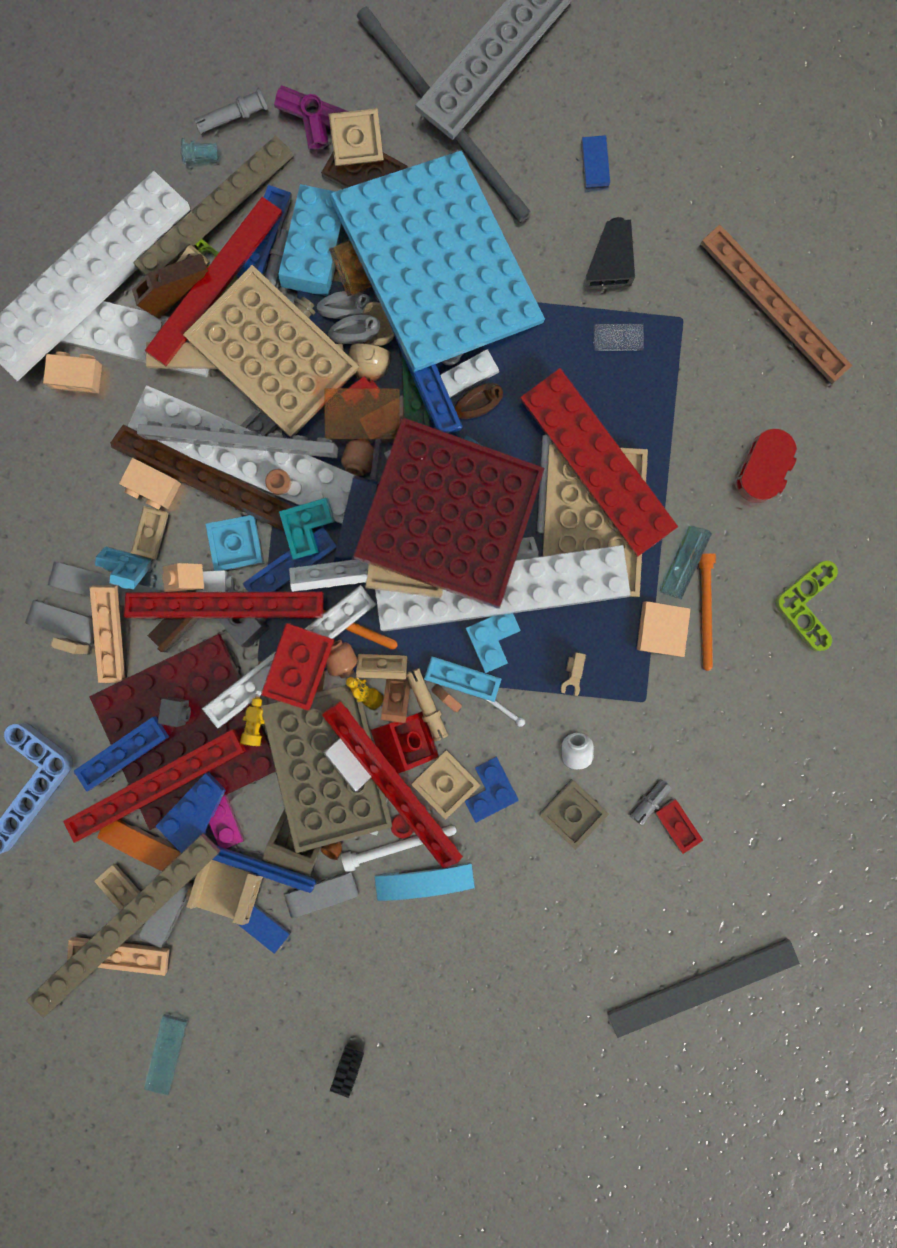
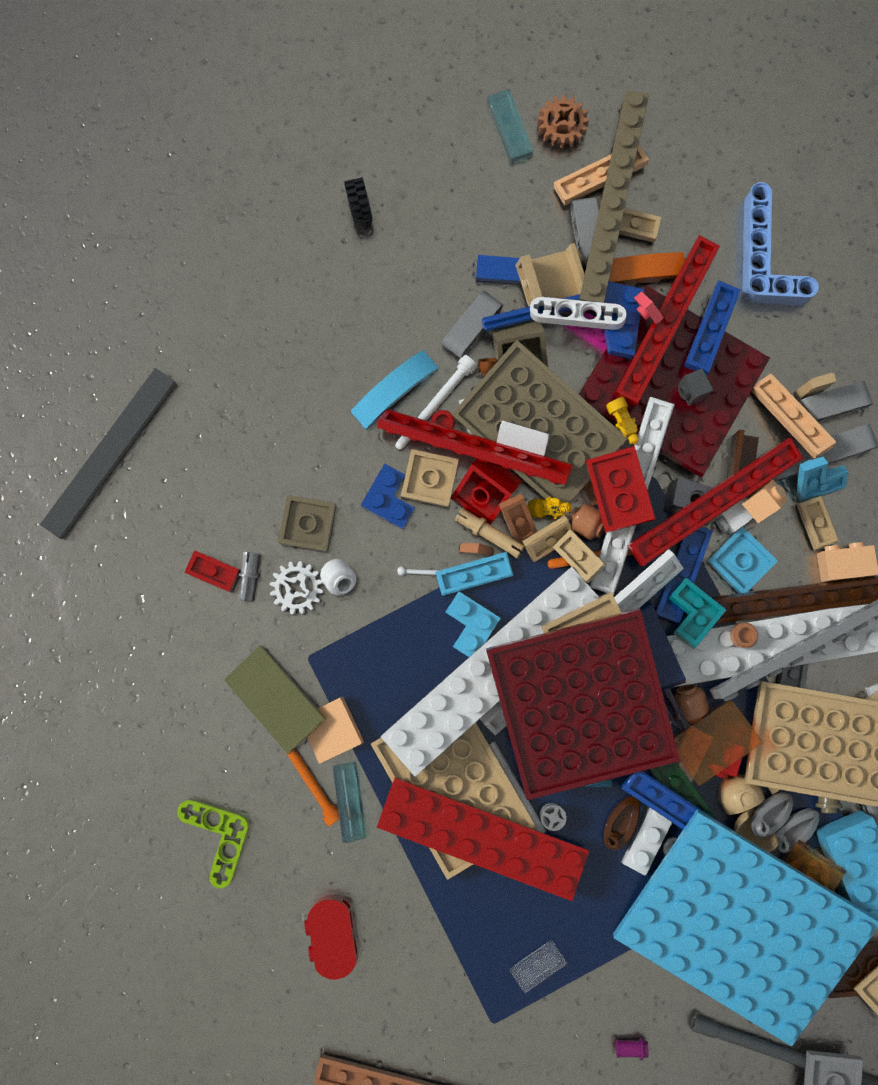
camera: 150 degrees right, 5 degrees down
tan plate [560,653,586,696] -> none
black slope [583,217,635,288] -> none
none -> olive tile [224,646,326,754]
none -> white gear [269,561,324,615]
none -> white beam [530,297,626,330]
none -> nougat gear [537,95,589,148]
none -> light grey wheel [539,802,567,831]
none -> tan plate [553,529,607,583]
none -> magenta pin [616,1038,649,1060]
none -> coral plate [634,291,664,324]

